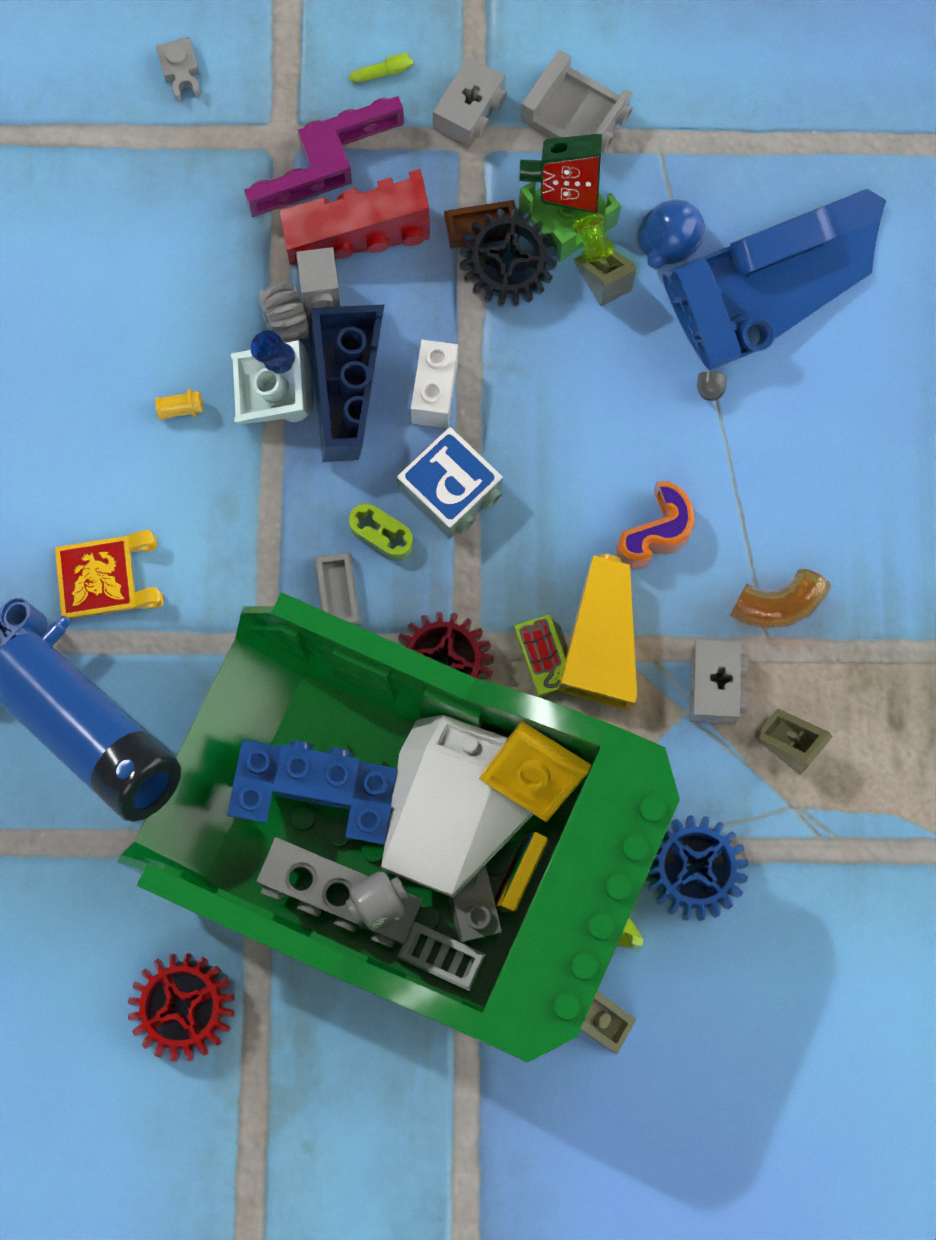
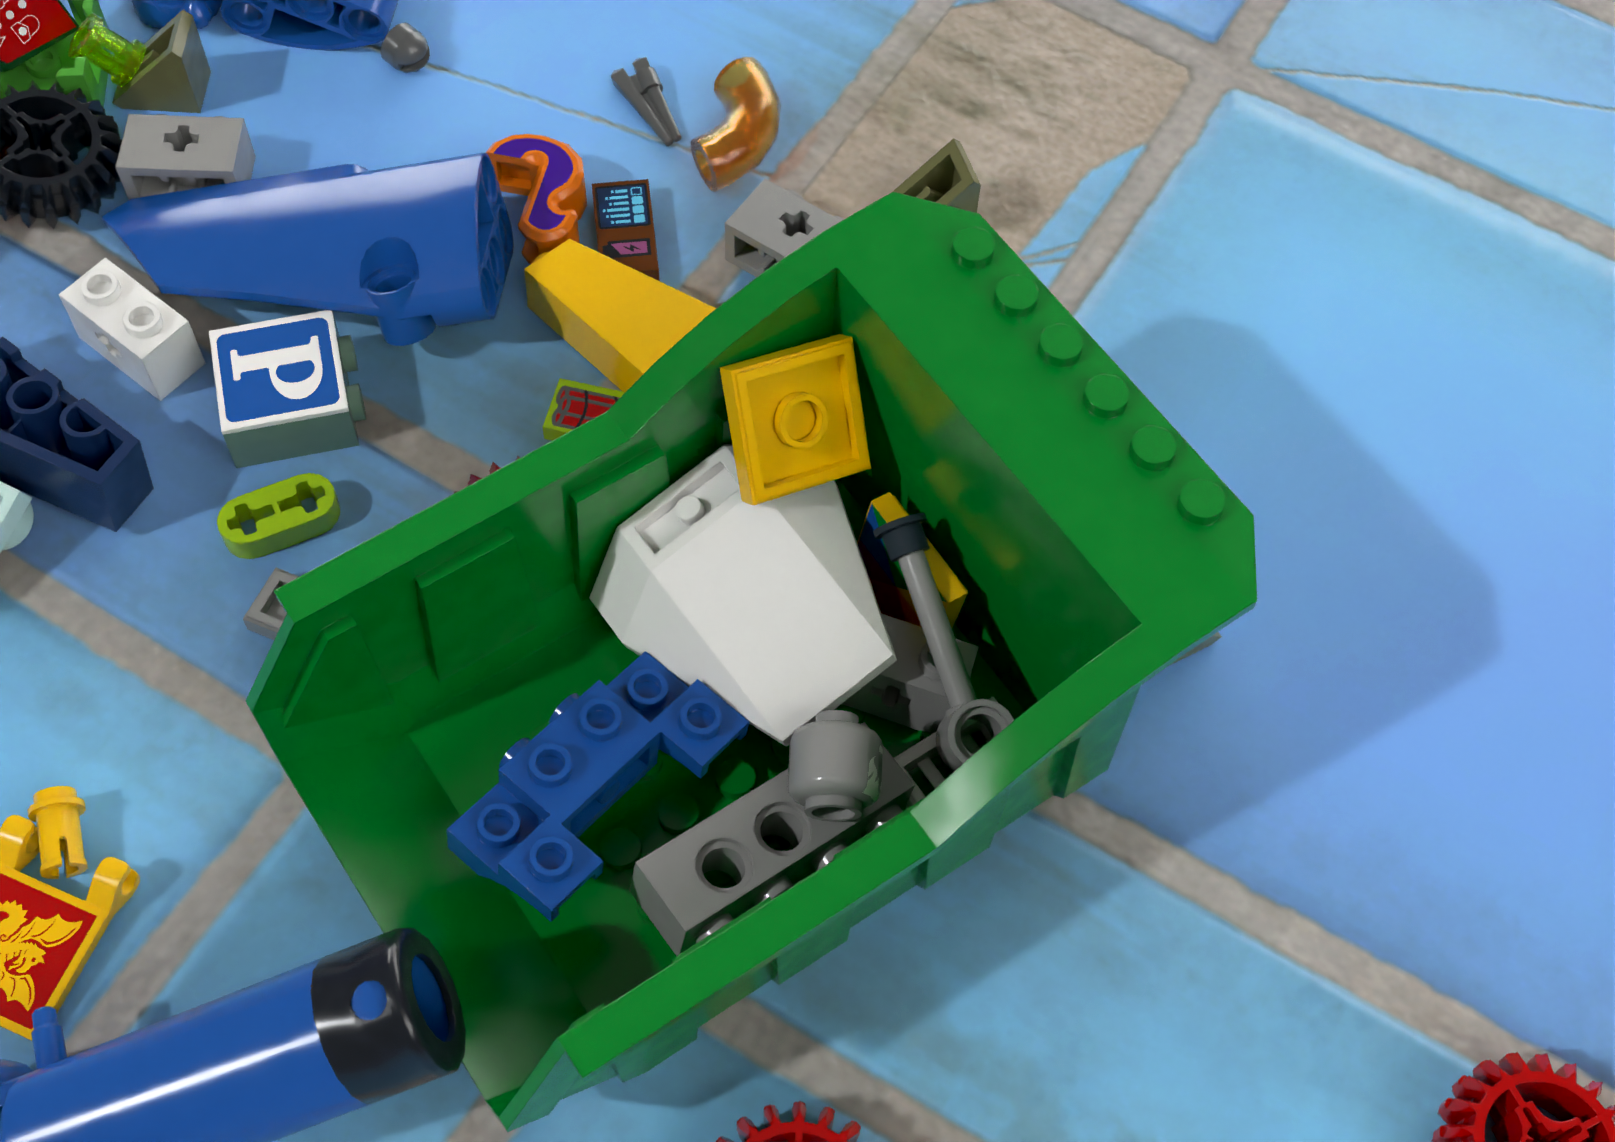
camera: 60 degrees left, 15 degrees down
none -> yellow pin [27,786,88,879]
none -> blue panel [101,153,514,346]
none -> light grey brick [116,114,256,200]
none -> tile [592,179,660,281]
none -> dark grey piece [611,57,682,146]
none -> light grey piece [873,513,1014,771]

